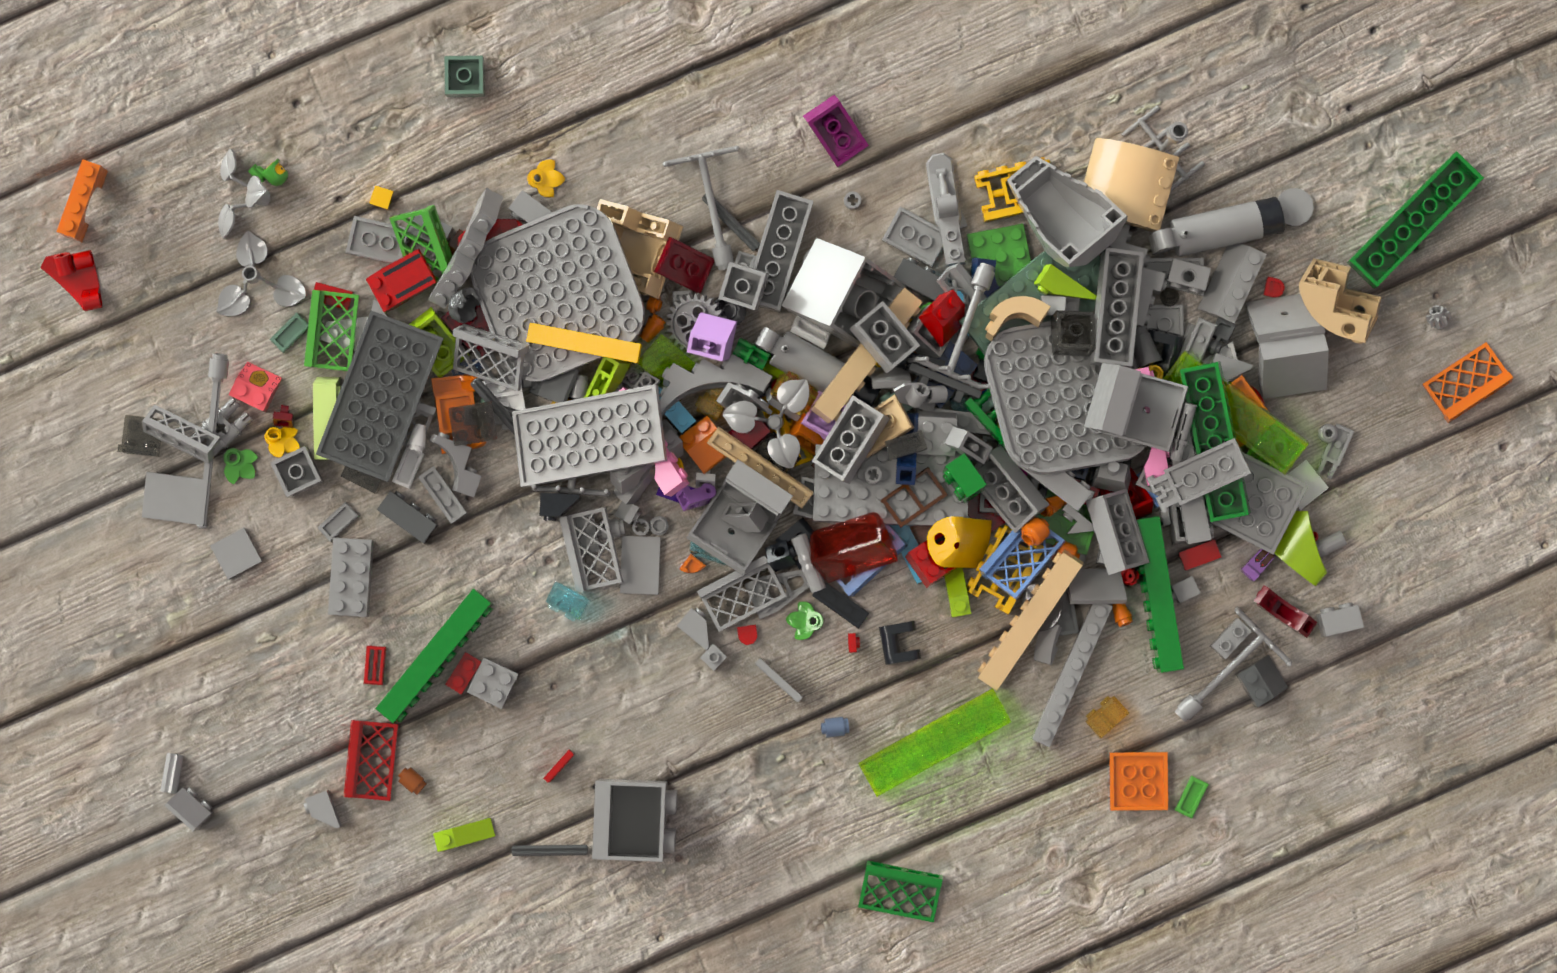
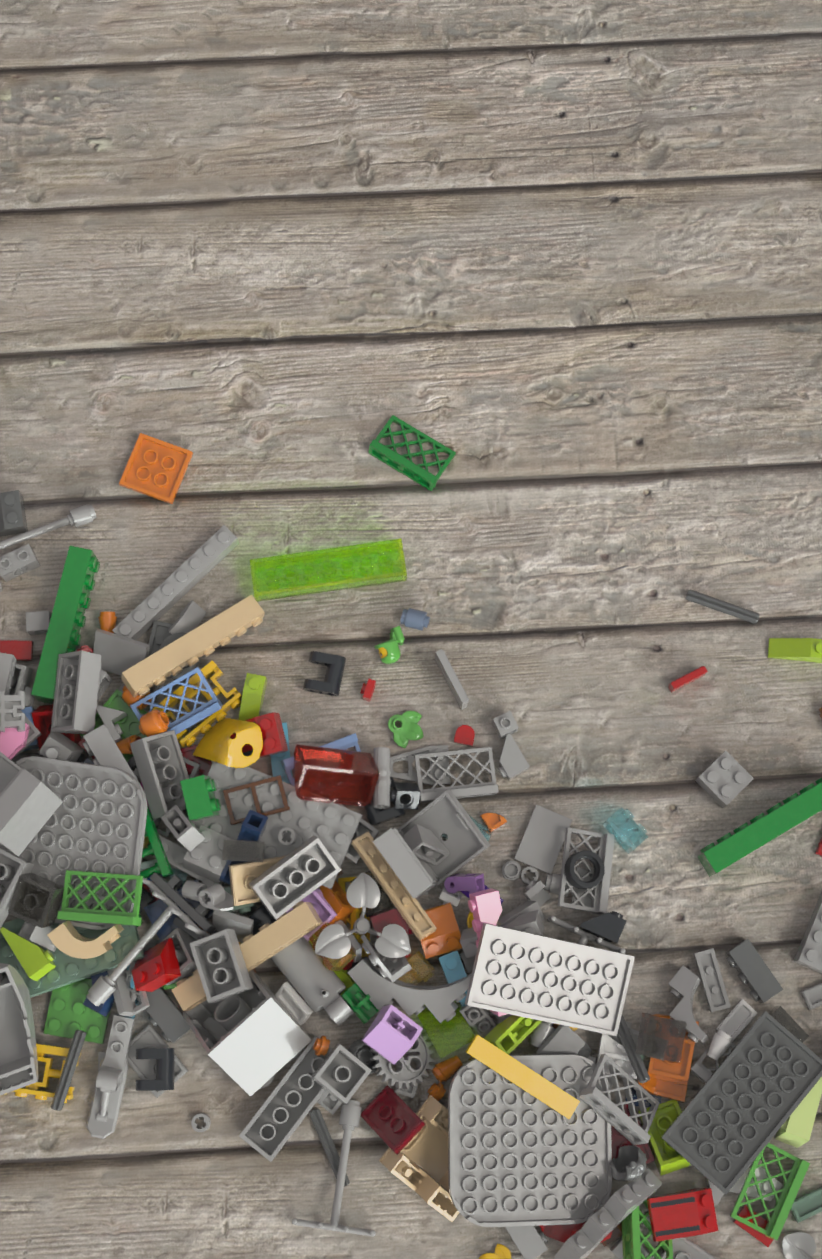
camera: 160 degrees left, 10 degrees down
red piece [445,652,481,695] -> none
light grey piece [592,778,678,862] -> none
magenta slope [803,95,869,167] -> none
black tile [811,582,869,629] -> none
clear yellow brick [1085,696,1129,739] -> none
bright green tile [1174,776,1209,819] -> none
none -> dark grey axle [51,1030,86,1111]
none -> bright green fence [57,870,143,926]
none -> black connector [136,1048,174,1091]
none -> orange plate [313,1035,330,1056]
none -> bright green piece [374,626,405,664]
none -> black tyre [565,850,605,889]

